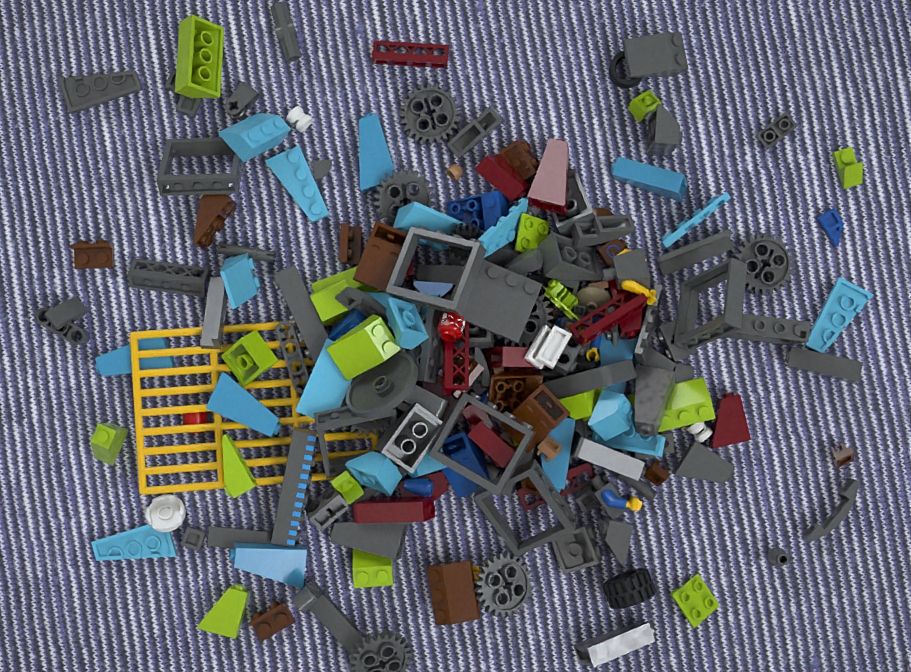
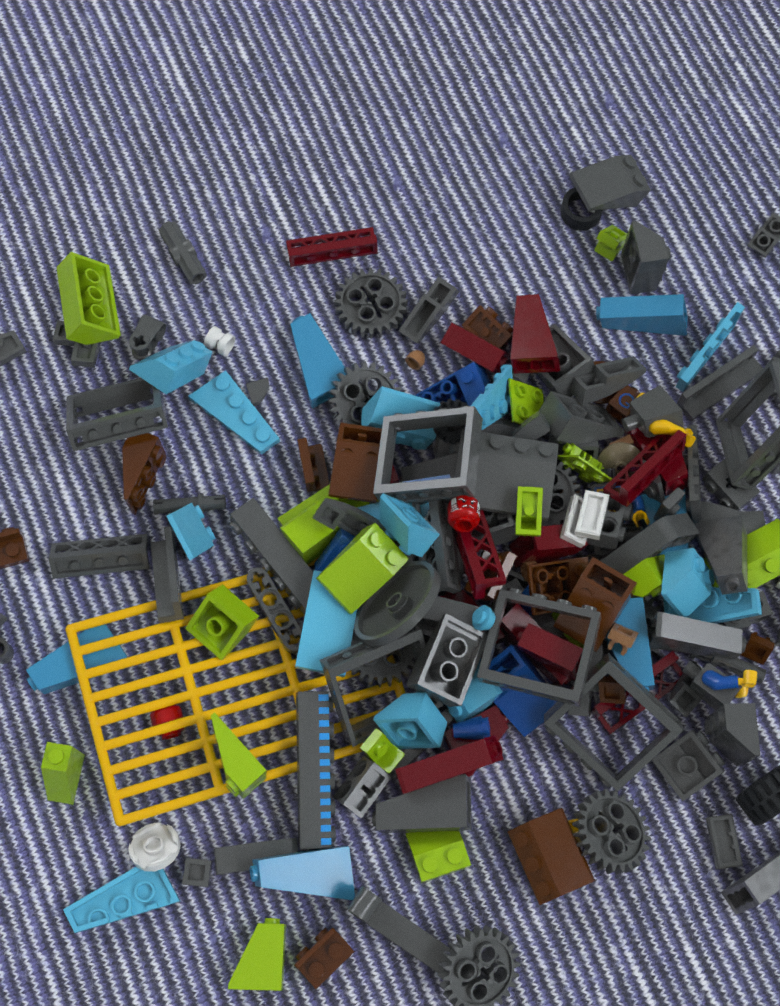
camera: 15 degrees left, 15 degrees down
dark azure slope [206,372,281,437] -> none
dark grey slope [470,347,490,388] -> none
none -> medium azure plate [472,605,496,631]
none -> lime slope [515,486,543,537]
none -> dark grey plate [654,488,685,521]
none -> dark grey plate [705,814,743,870]

